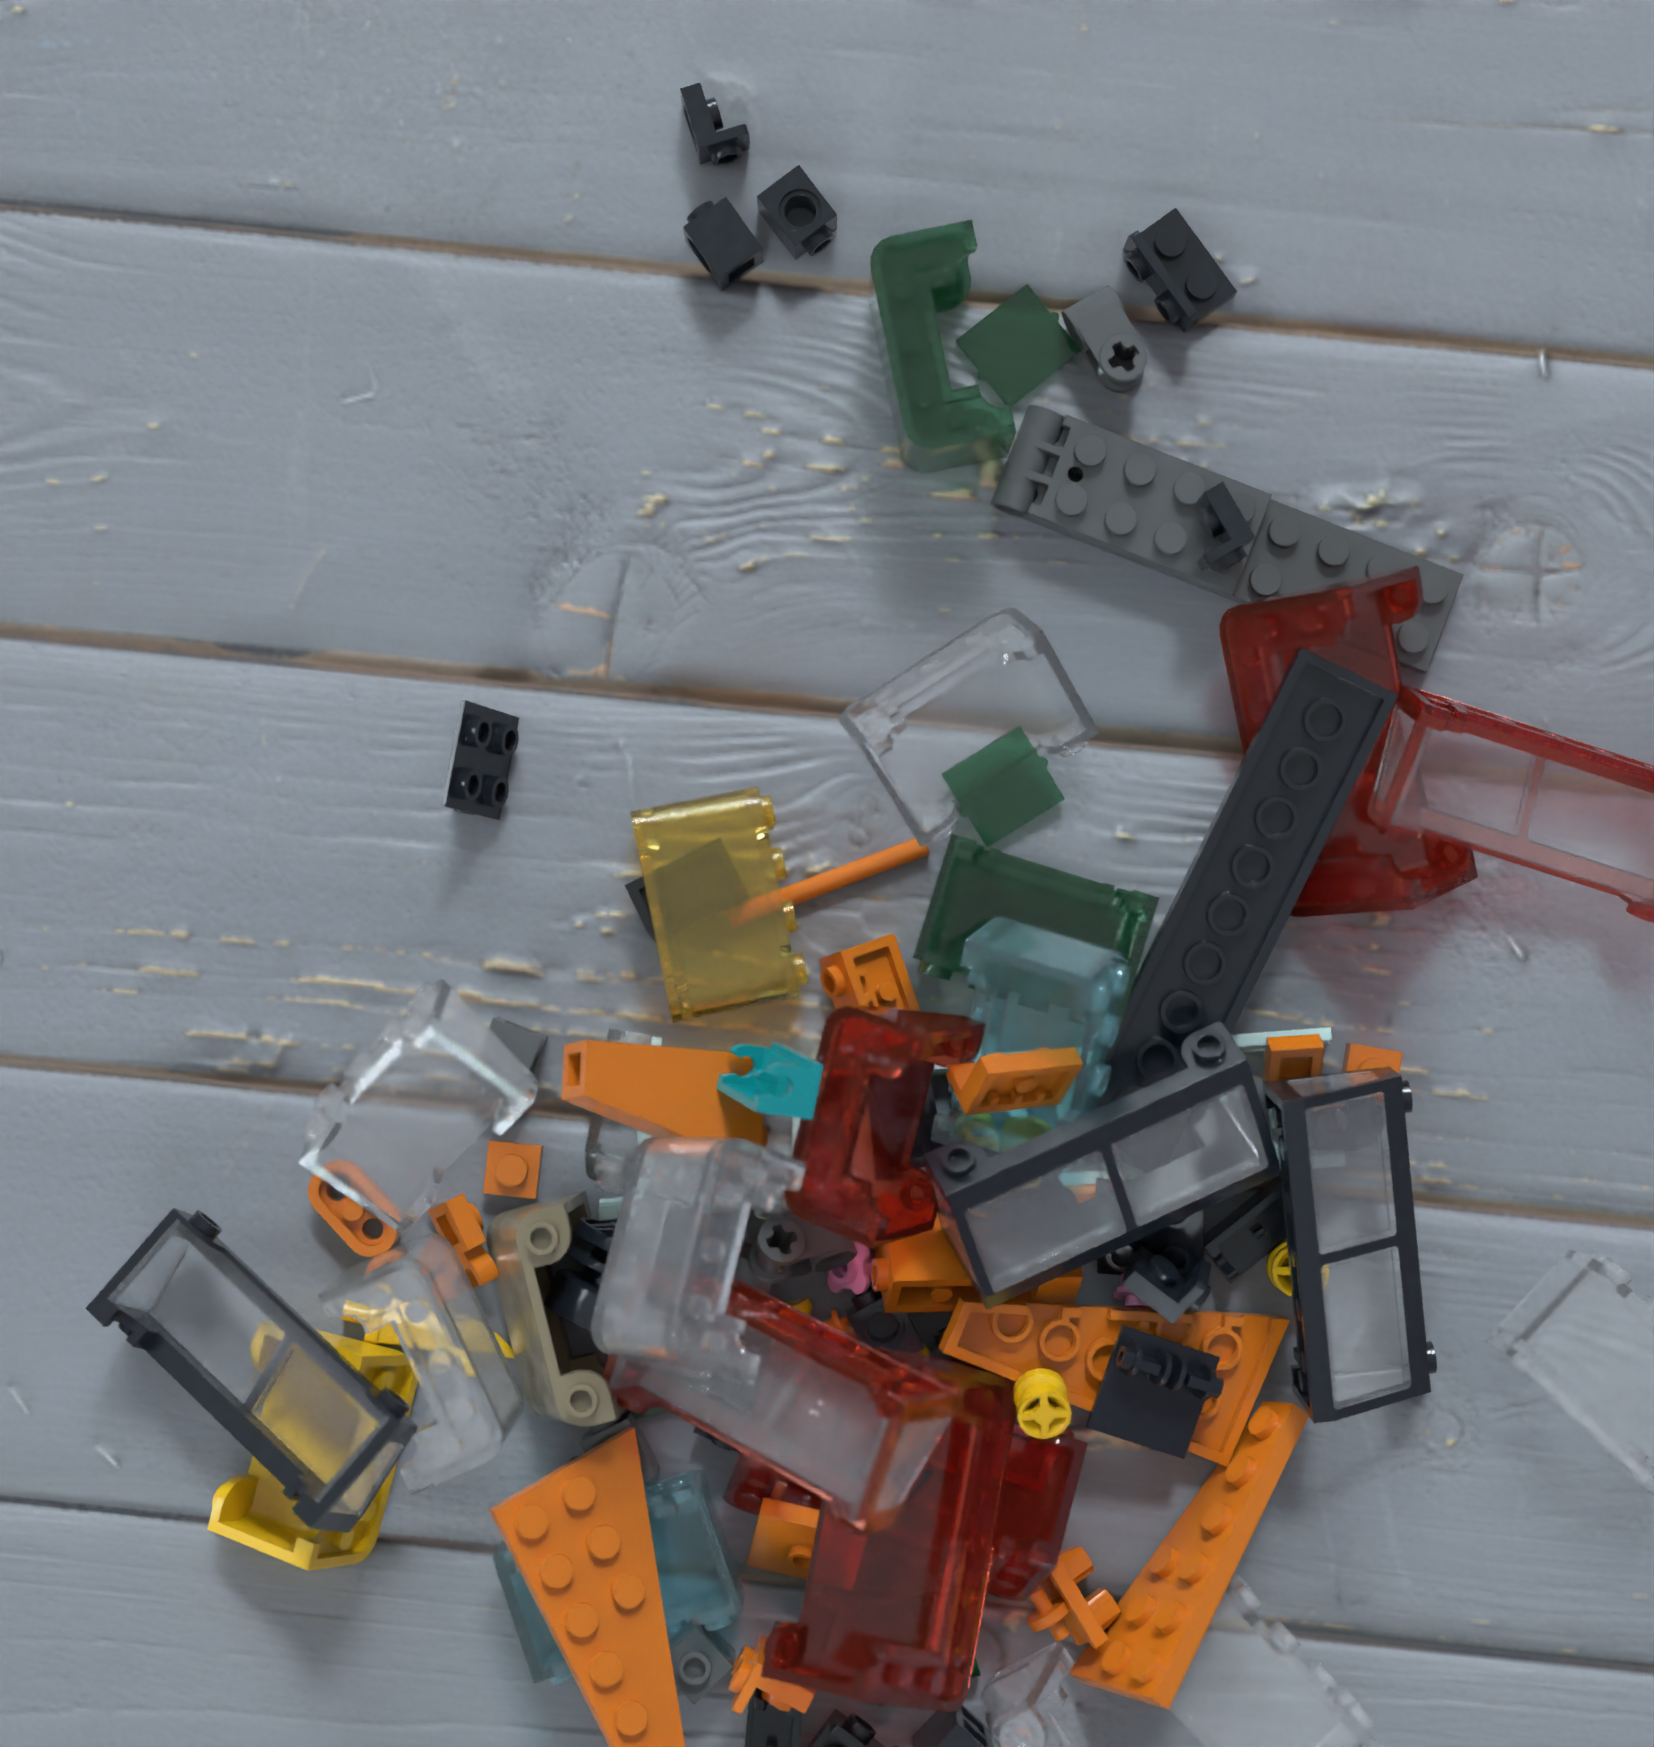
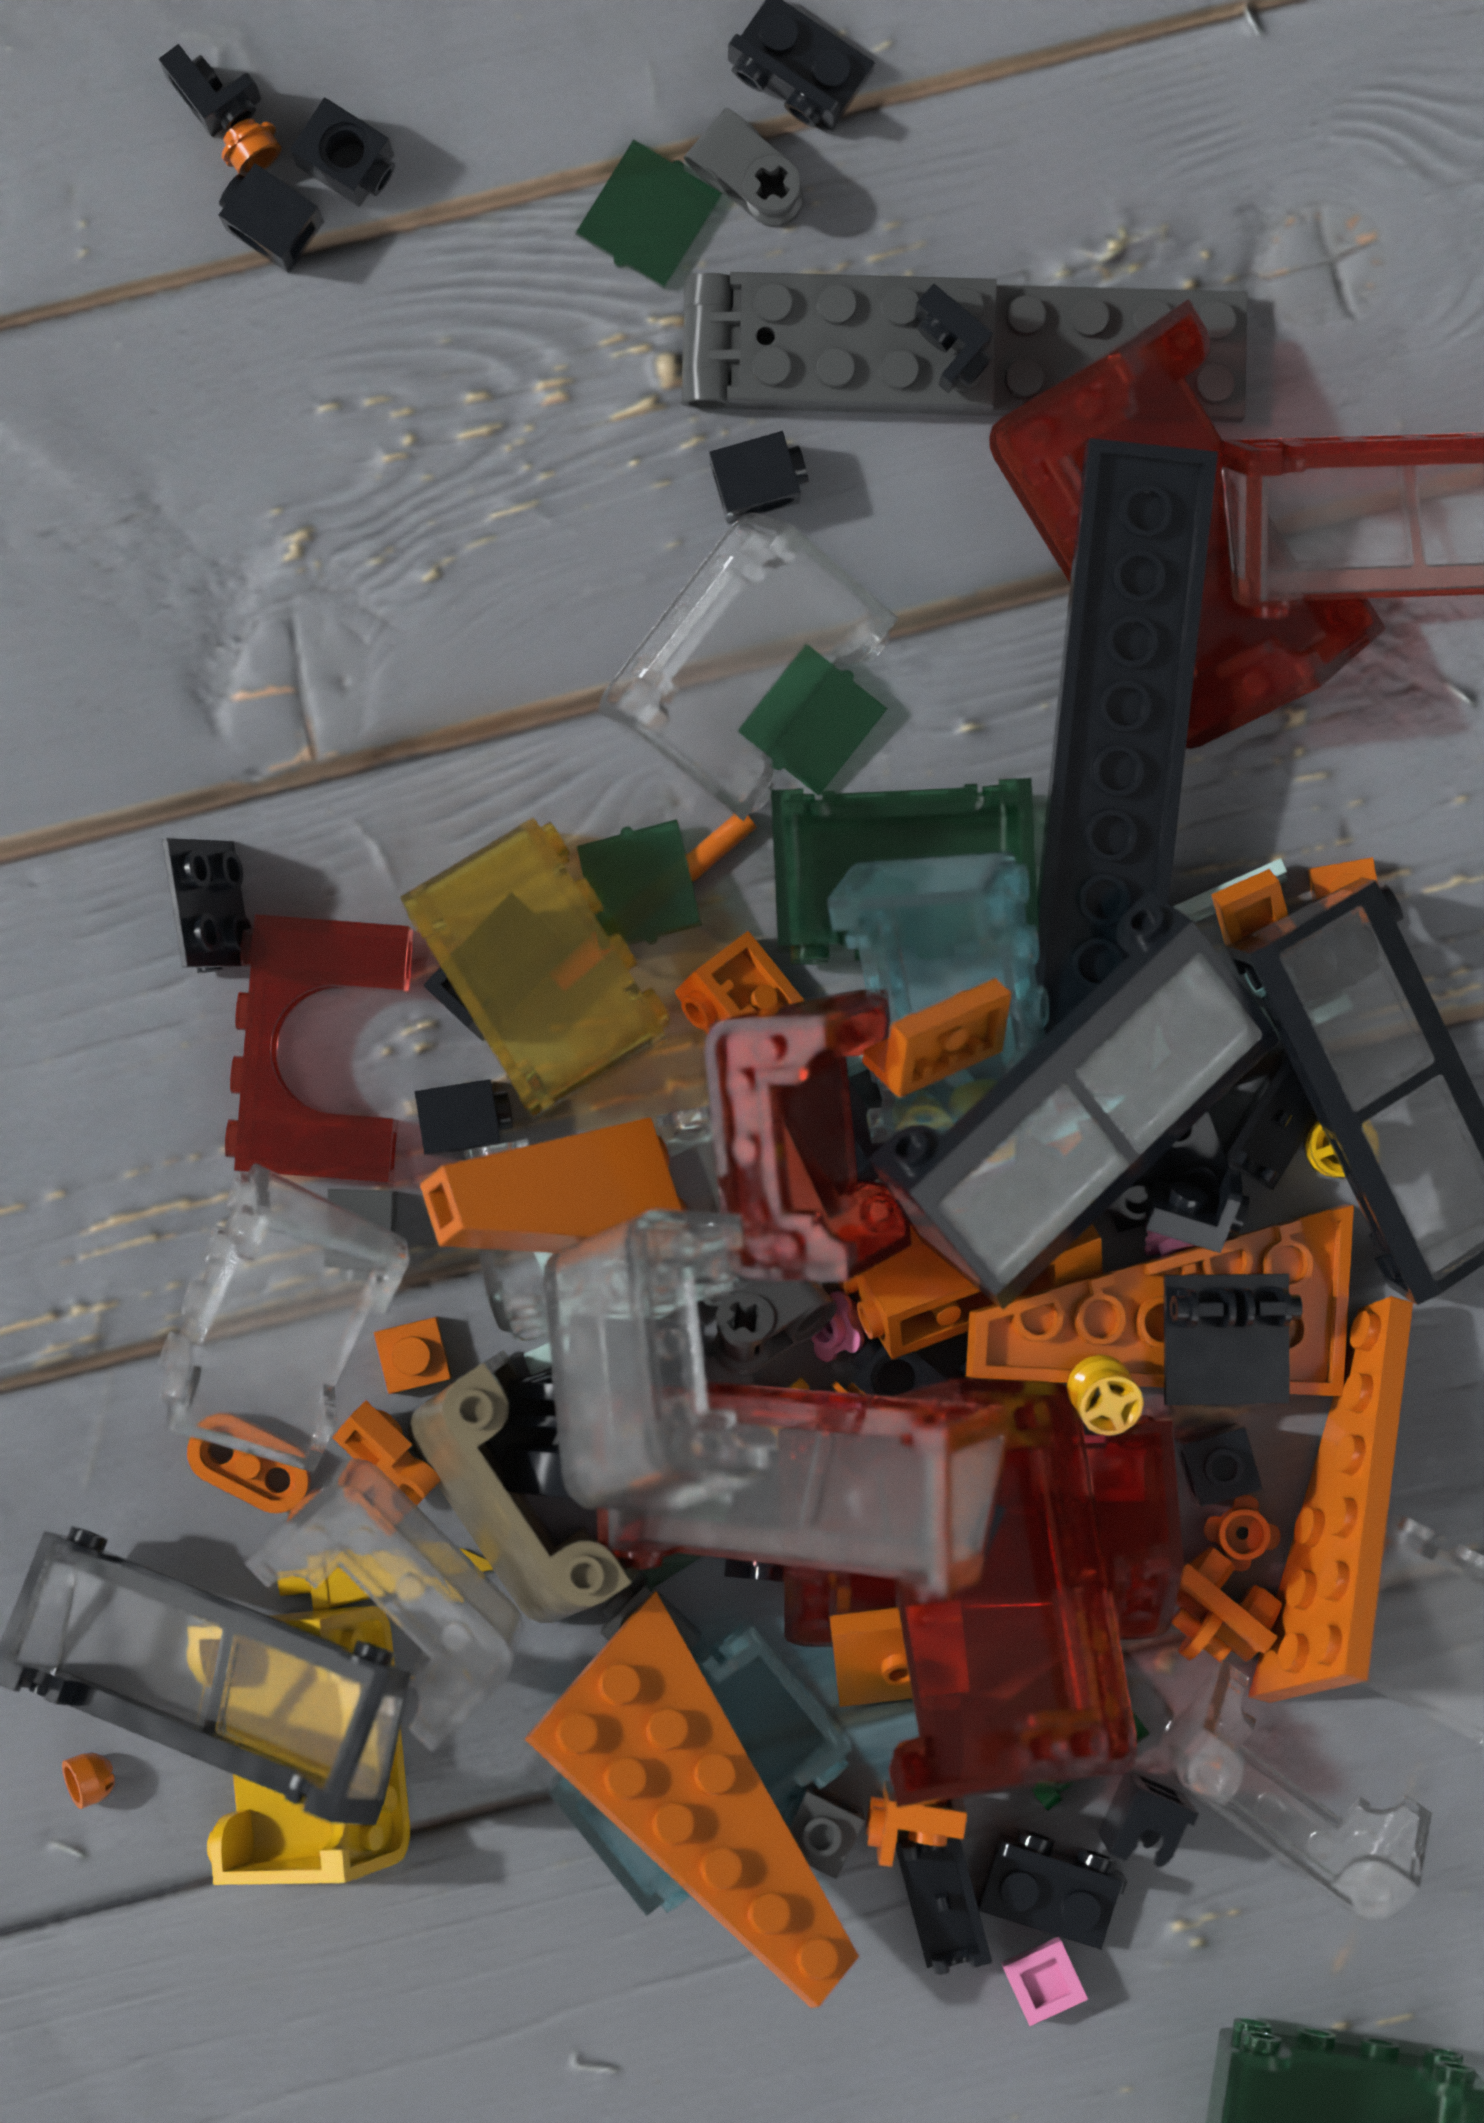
camera: 20 degrees left, 0 degrees up
teal hinge [716,1042,824,1120] -> none
clear green windscreen [868,219,1016,473] -> none
none -> orange hinge [62,1752,115,1809]
none -> orange plate [221,118,282,177]
none -> clear red arch [225,914,414,1183]
none -> black brick [414,1079,513,1155]
none -> clear green piece [577,819,702,952]
none -> black brick [709,431,809,524]
none -> black brick [1174,1423,1263,1507]
none -> orange plate [1204,1495,1281,1571]

